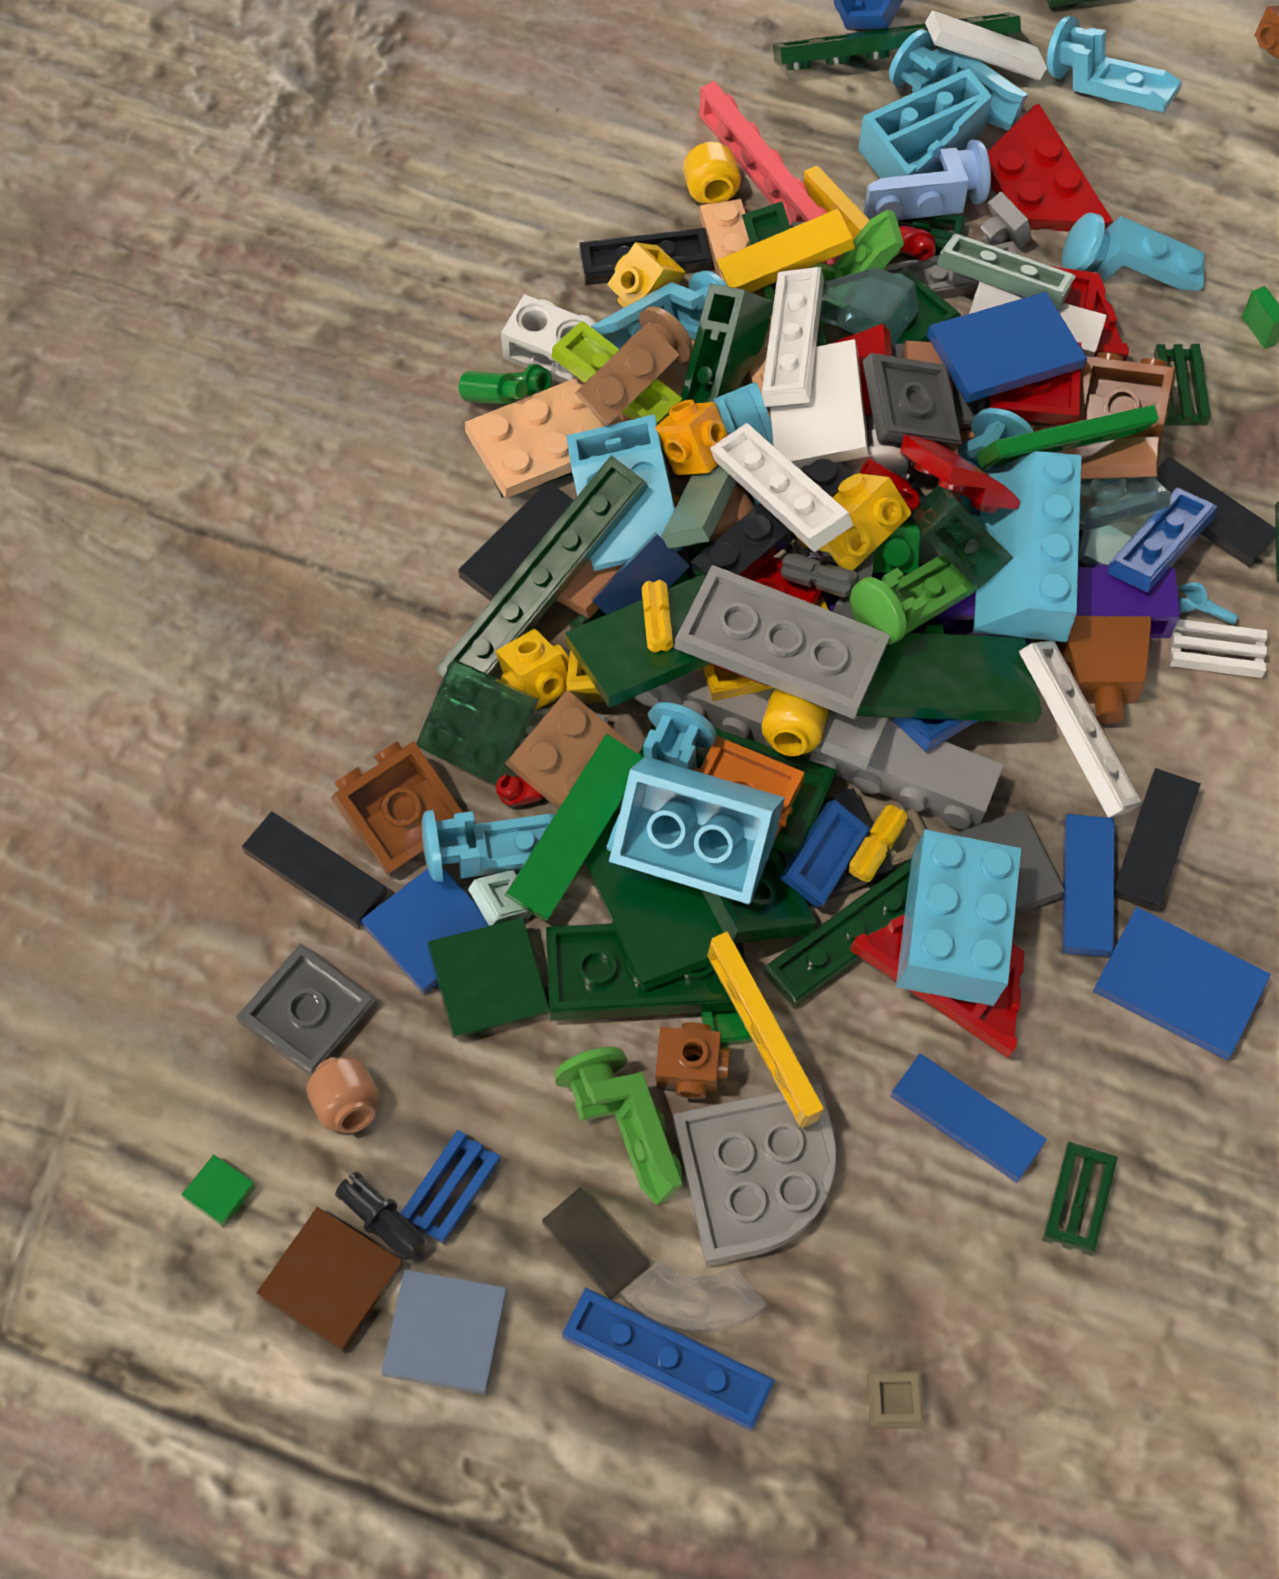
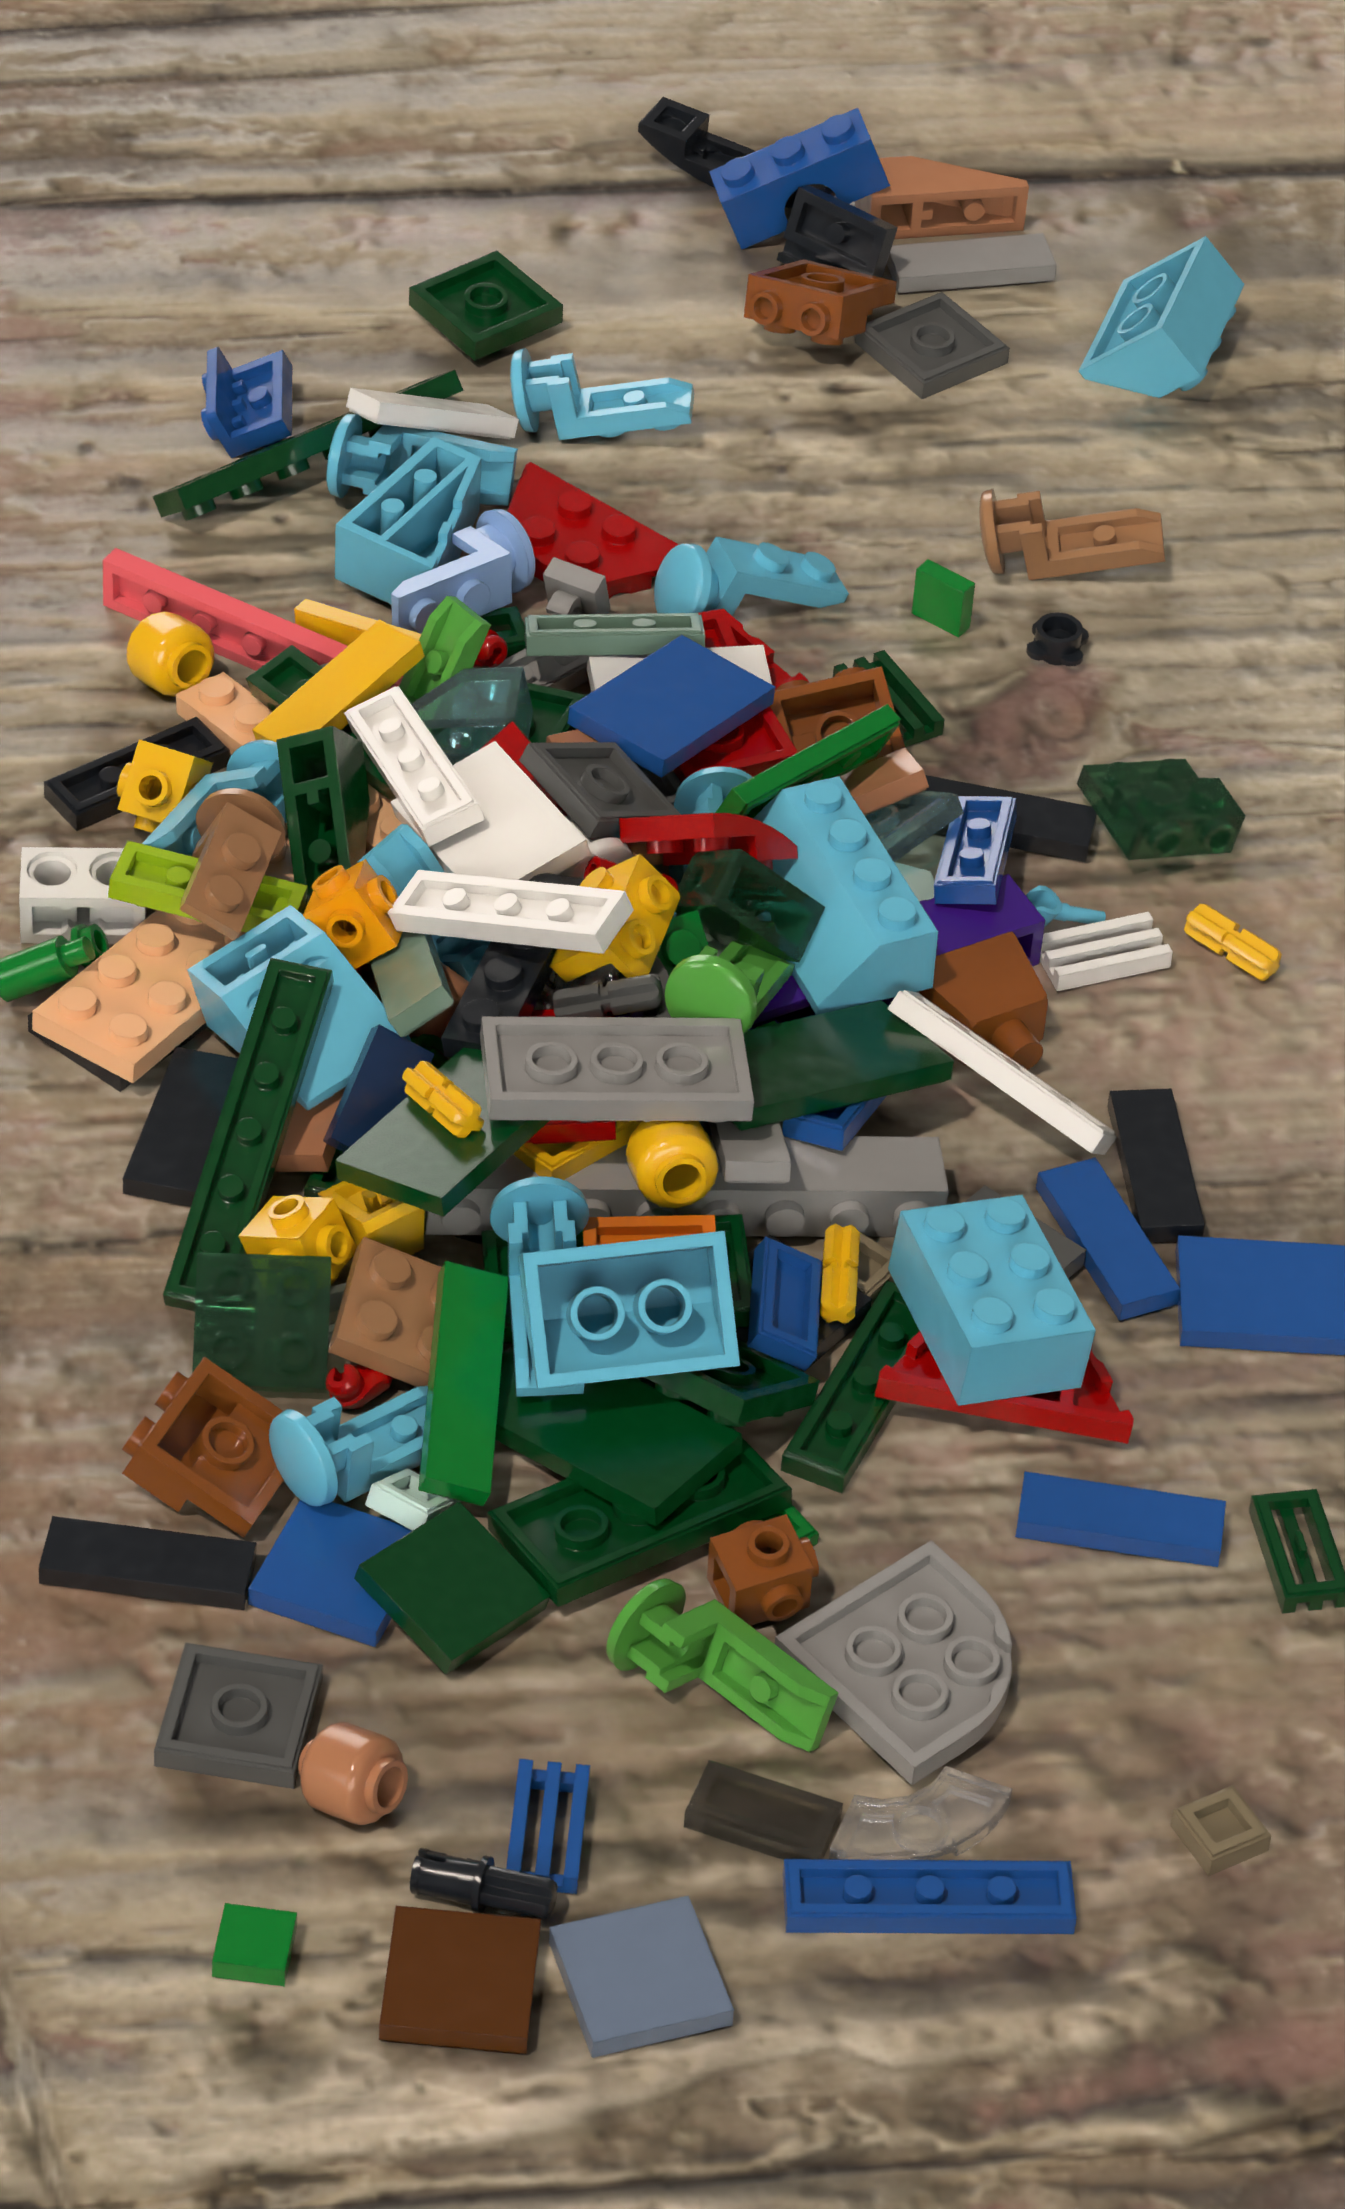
camera: 30 degrees left, 20 degrees down
yellow tile [707,931,824,1128] -> none

